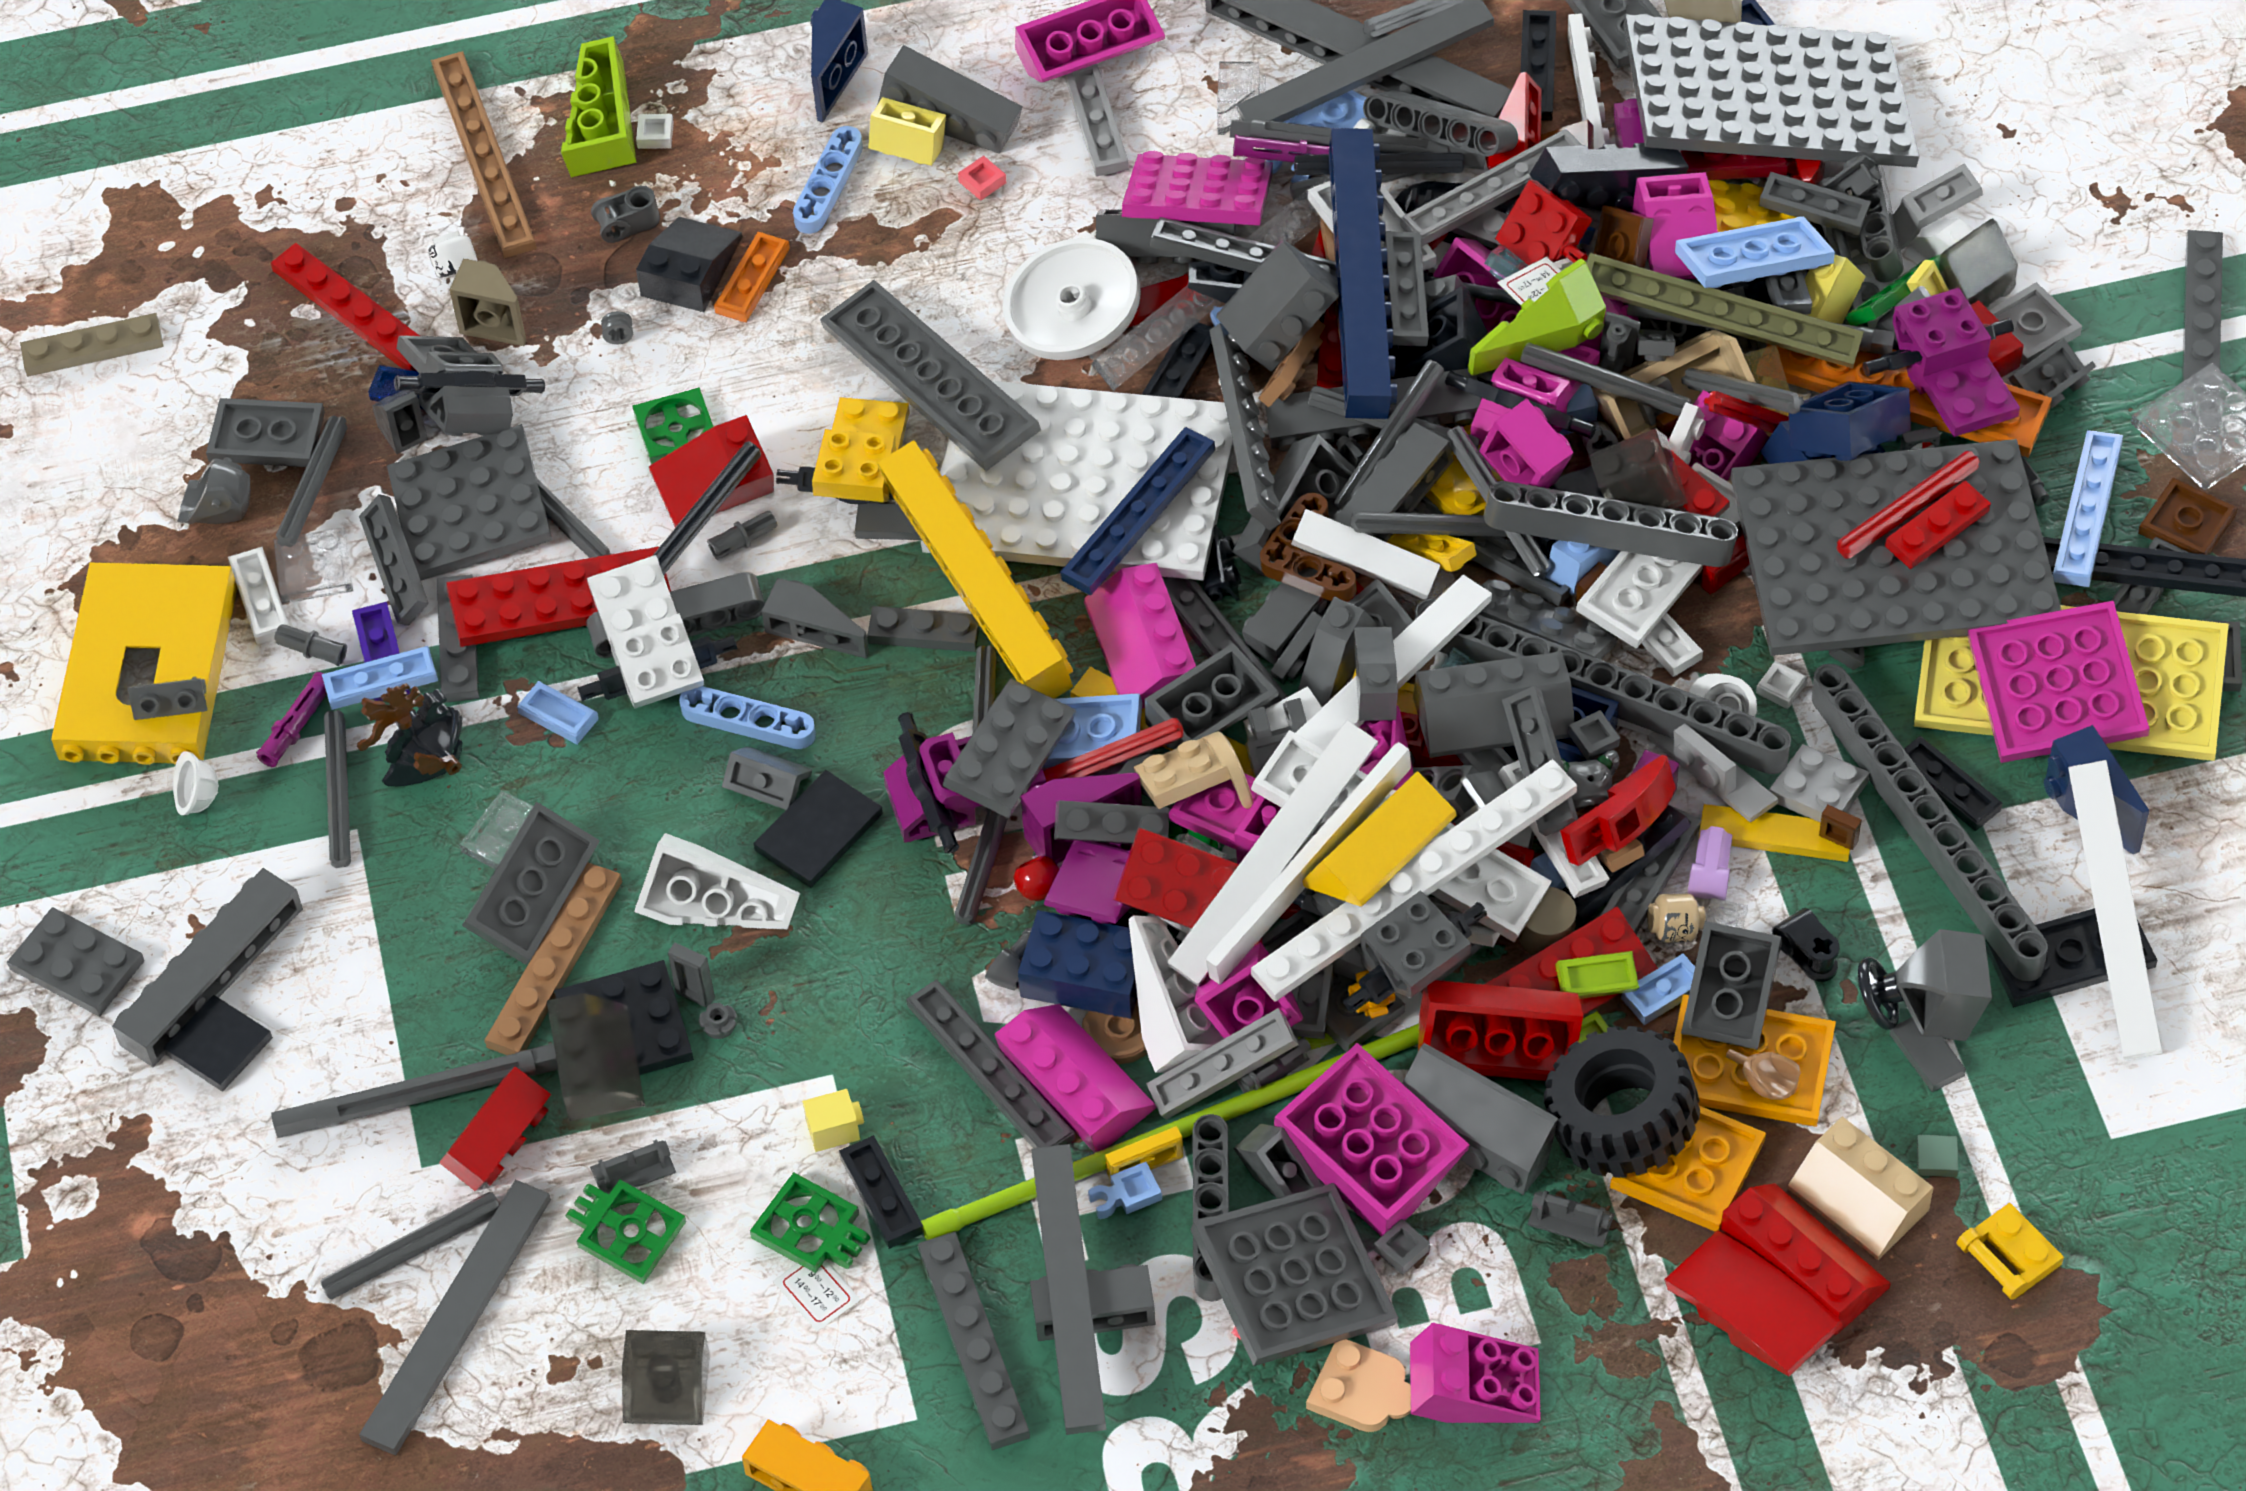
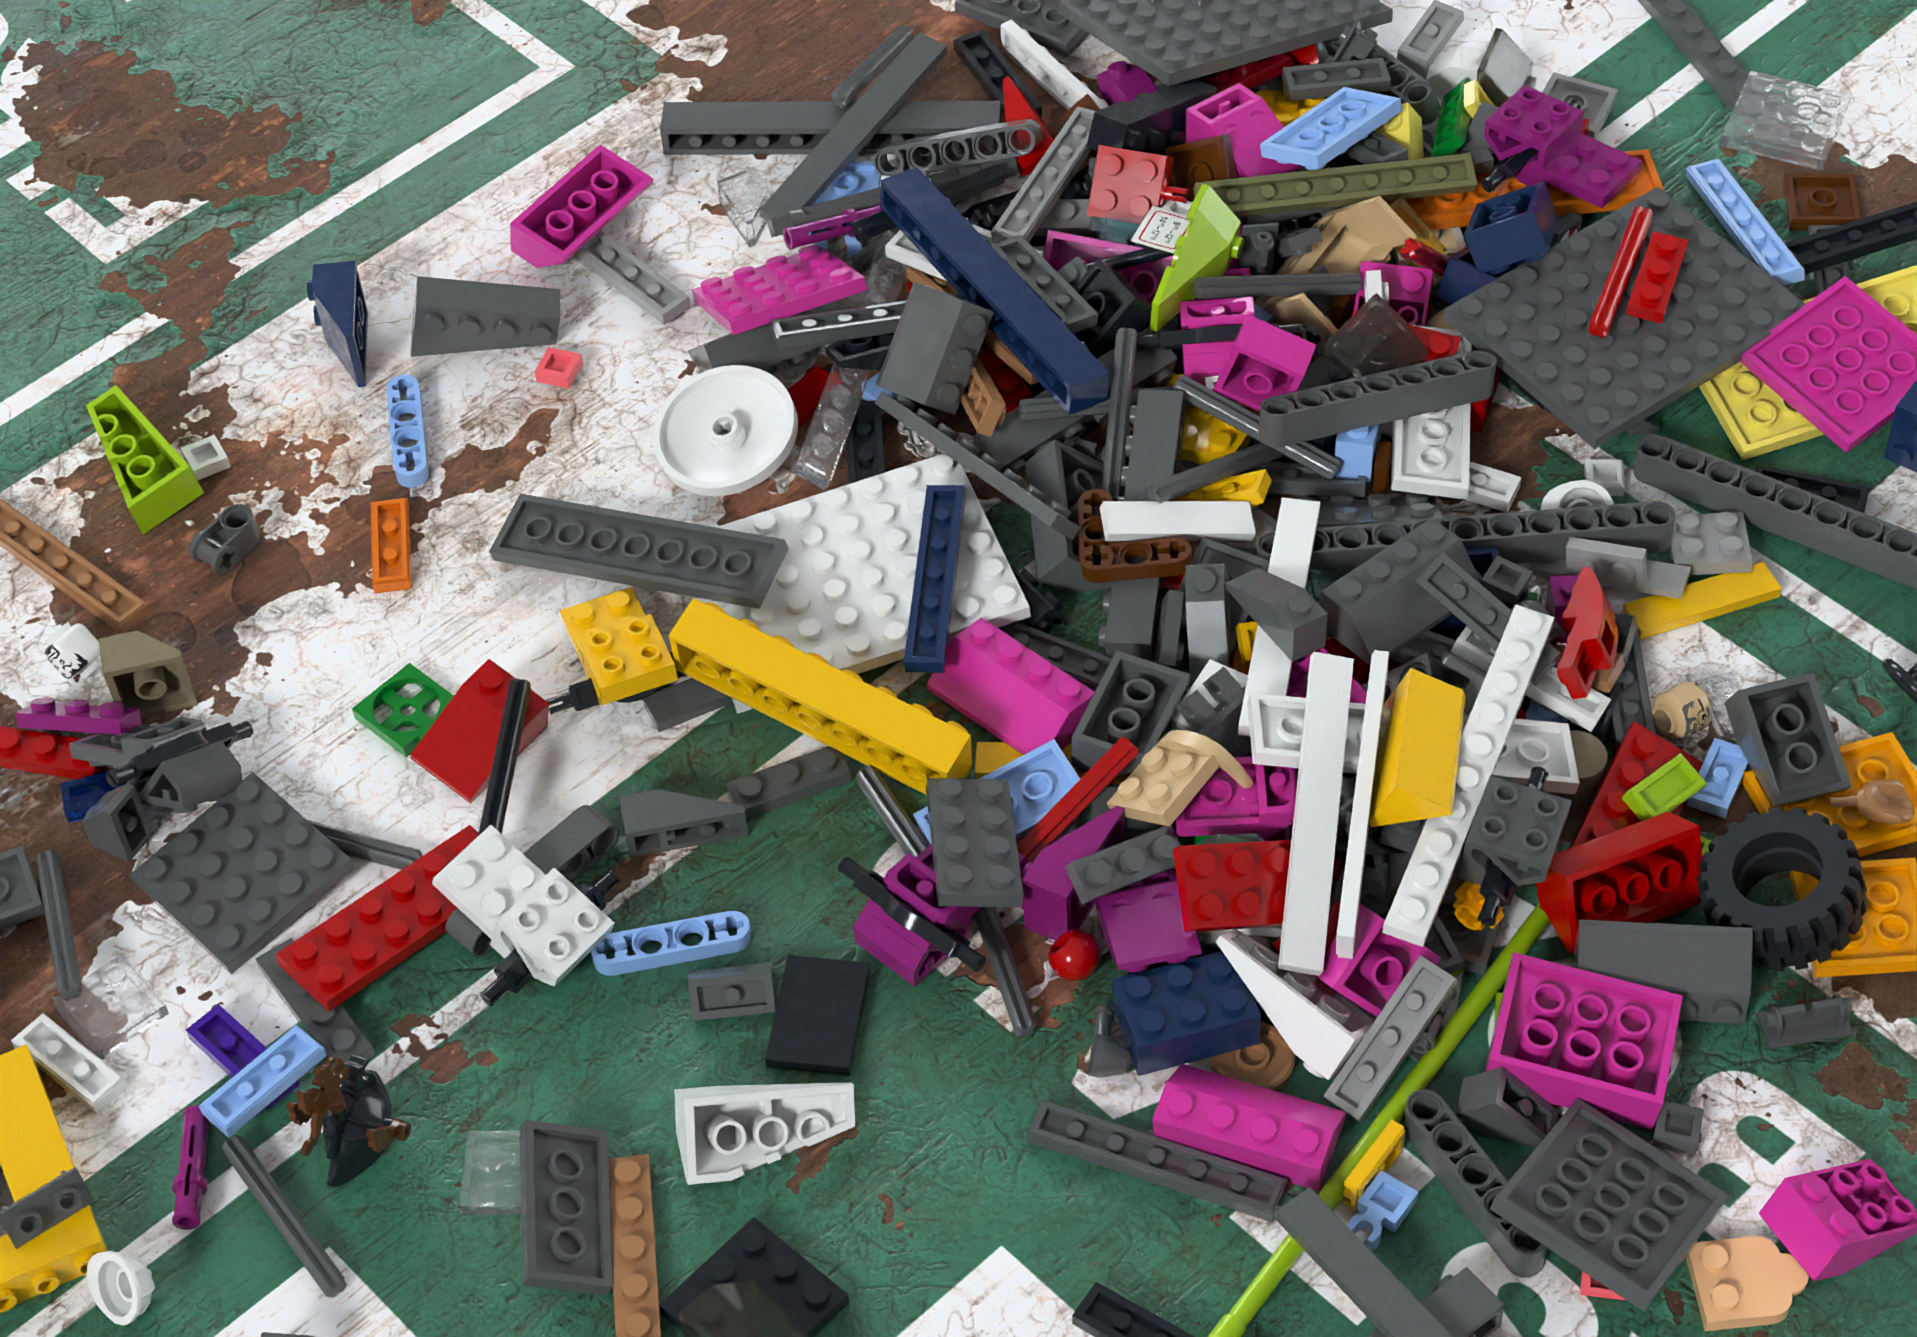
camera: 30 degrees left, 5 degrees down
dark grey axle [274,624,347,666] -> none
dark grey plate [359,494,429,626] -> none
light blue tile [517,681,599,745] -> none
dark grey bush [601,311,633,345] -> none
black slope [636,217,743,312] -> none
dark grey tile [668,942,715,1007] -> none
dark grey plate [699,1003,736,1039] -> none
dark grey axle [707,511,778,560] -> none
light yellow brick [802,1089,864,1152] -> none
light yellow brick [868,97,946,166] -> none
dark grey axle [1681,368,1804,414] -> none
lavender piece [1688,826,1732,902] -> none
black piece [1772,908,1840,982] -> none
reddish brown tile [1819,804,1862,850] -> none
dark grey bracket [2007,338,2097,409] -> none
none -> magenta plate [16,697,141,735]

